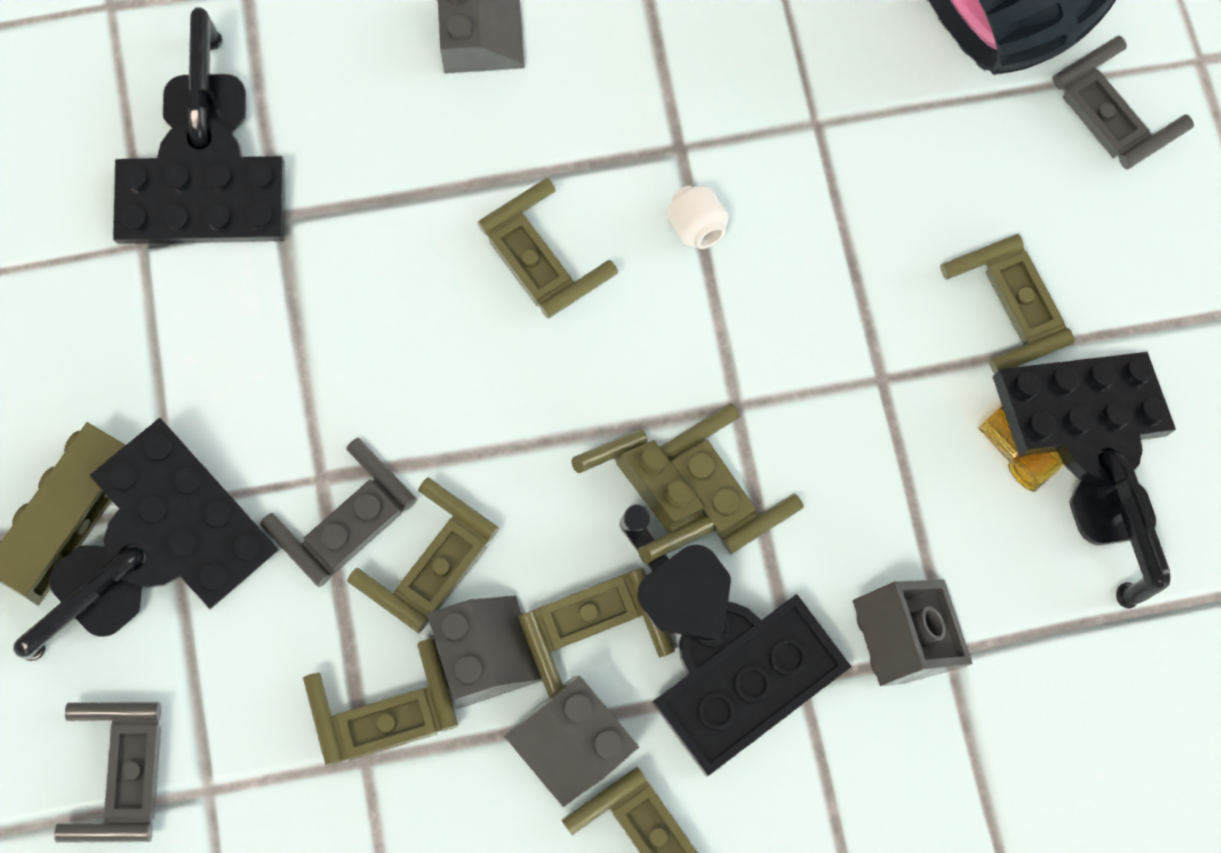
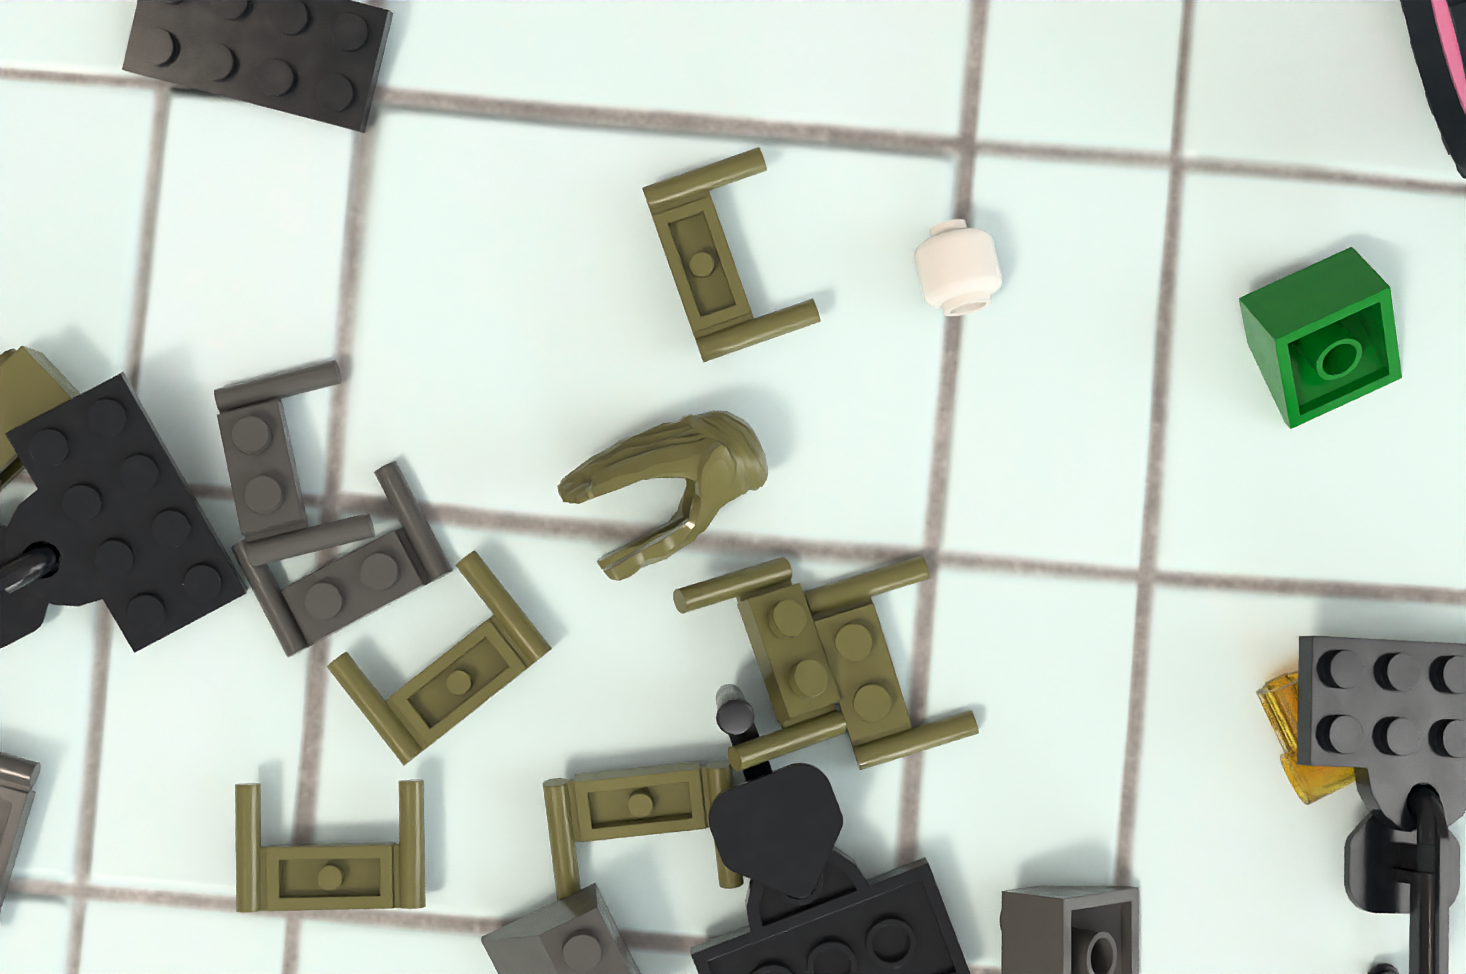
camera: 20 degrees right, 15 degrees up
dark grey slope [427,595,542,709] -> none
olive plate [940,234,1074,374] -> none
none -> dark grey plate [214,360,375,567]
none -> olive hair [557,411,768,581]
none -> green slope [1239,247,1402,429]

